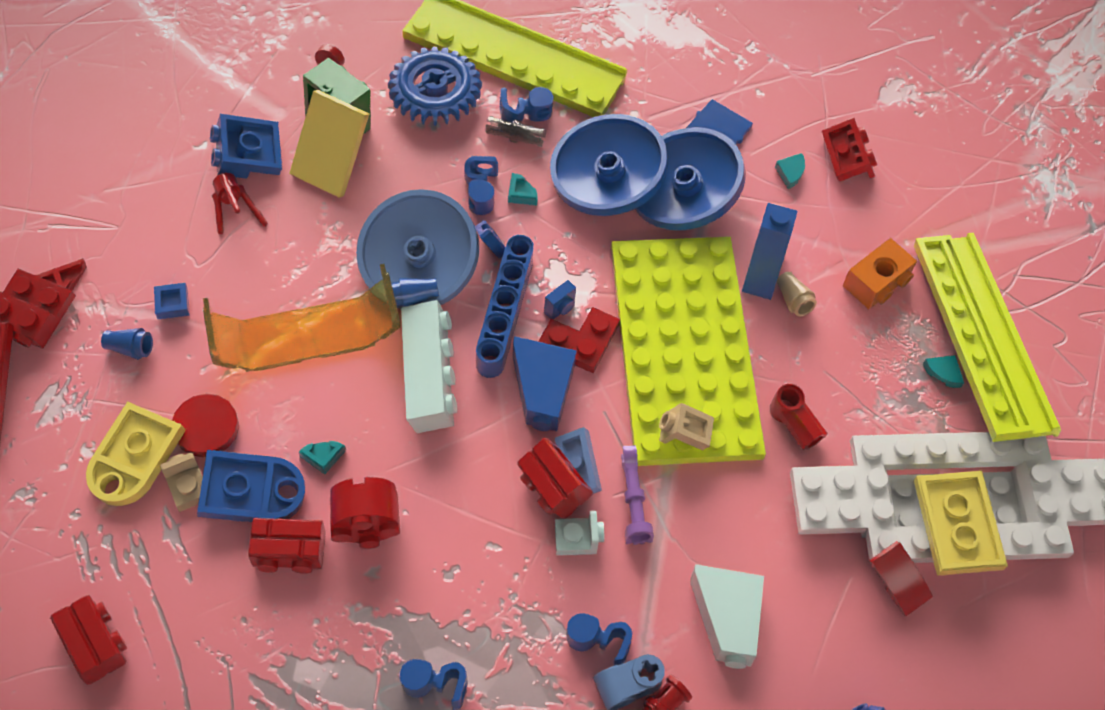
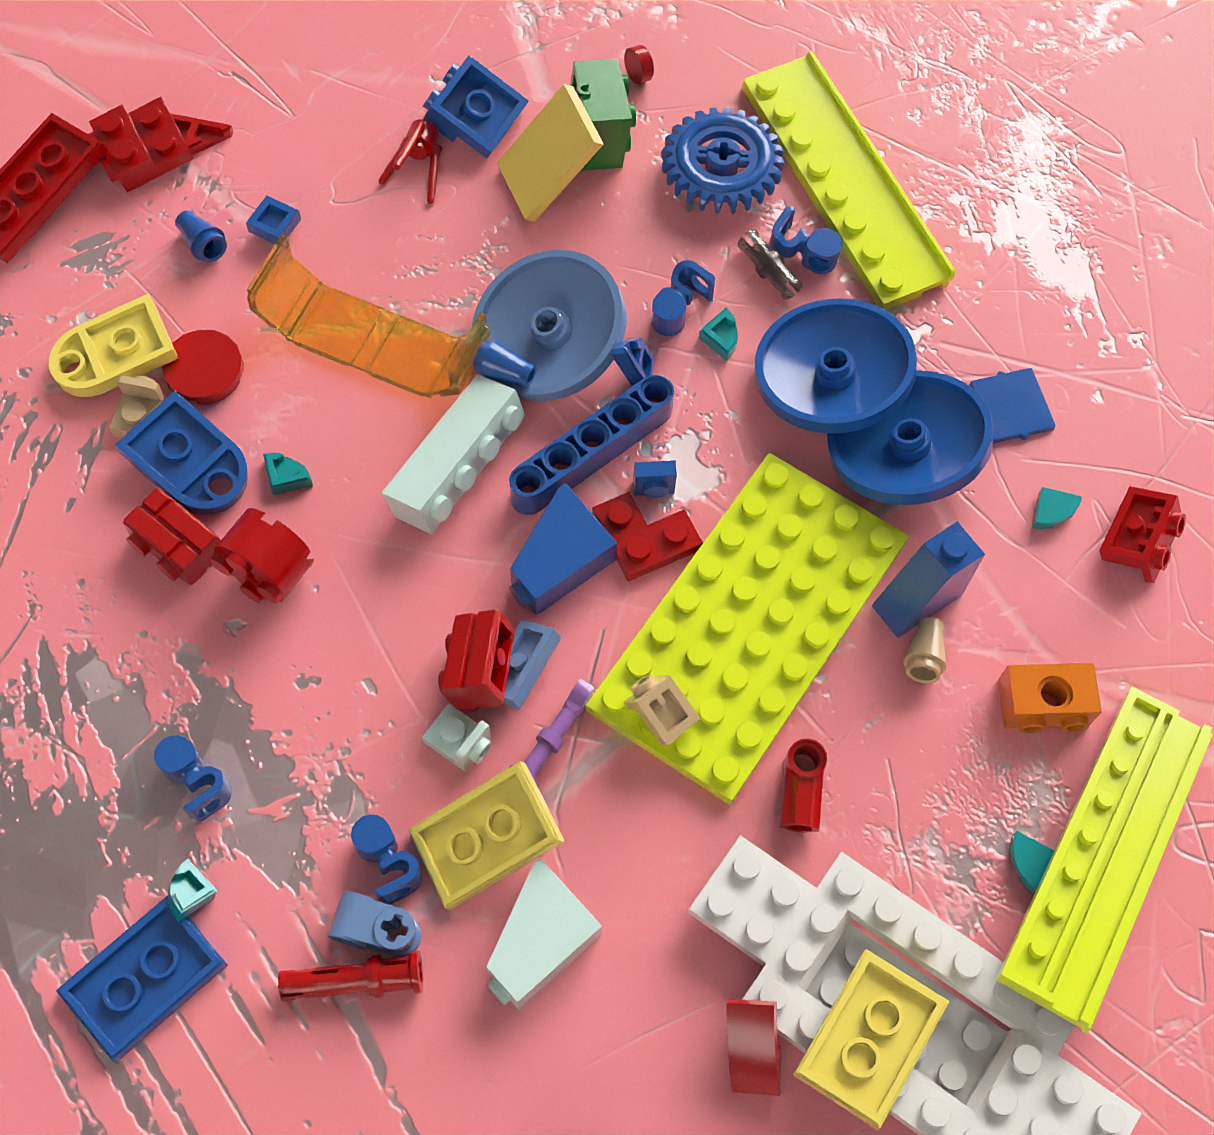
camera: 40 degrees right, 5 degrees up
none -> light yellow tile [408,761,565,910]

